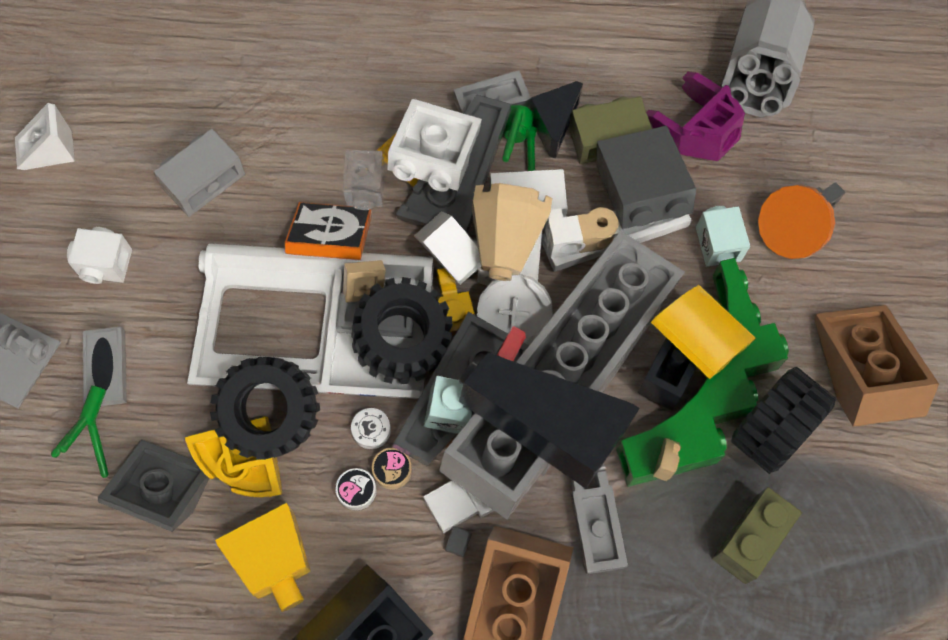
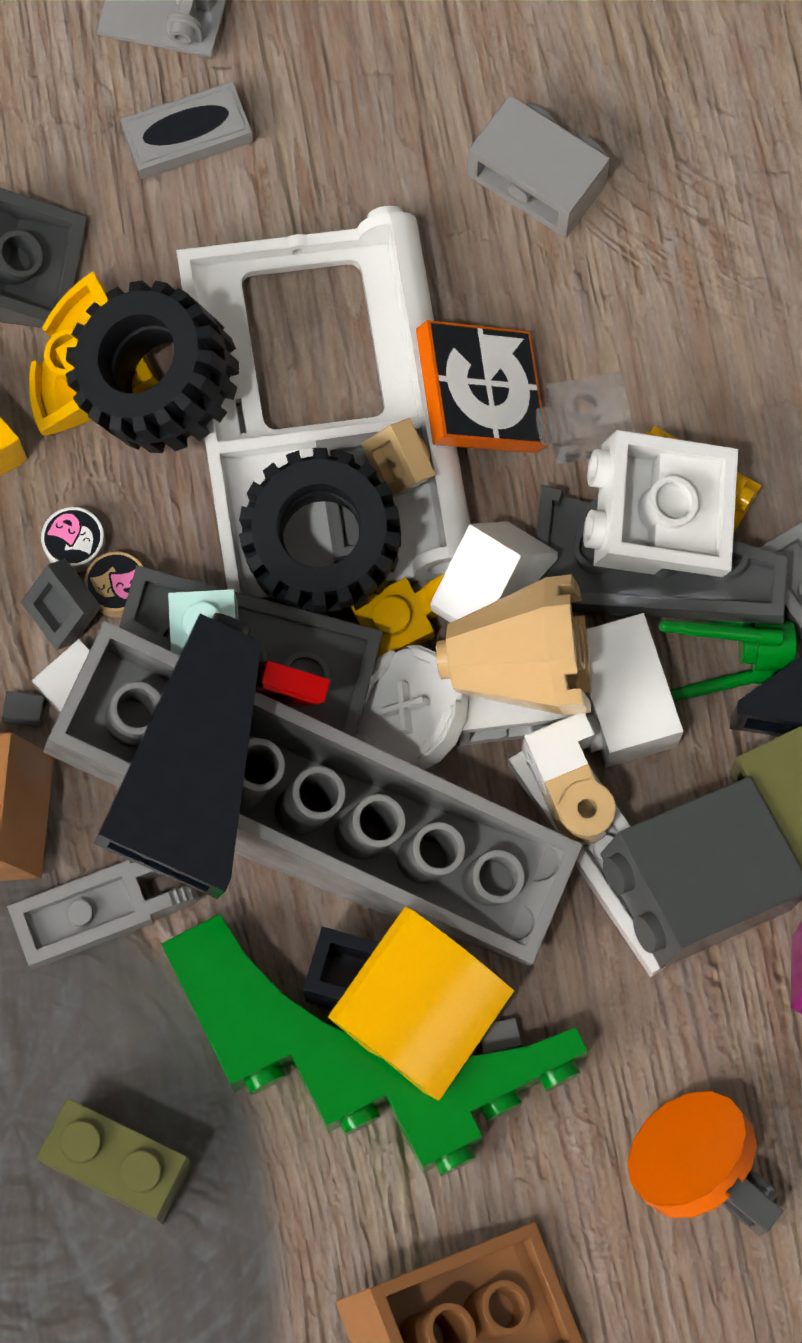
camera: 80 degrees right, 5 degrees up
green plant [51,386,109,478] -> none
white brick [67,227,132,284] -> none
white tile [351,408,391,449] -> none
tan tile [653,438,681,481] -> none
light aqua brick [696,206,750,267] -> none
black tyre [731,367,836,474] -> none
none -> dark grey plate [21,559,101,650]

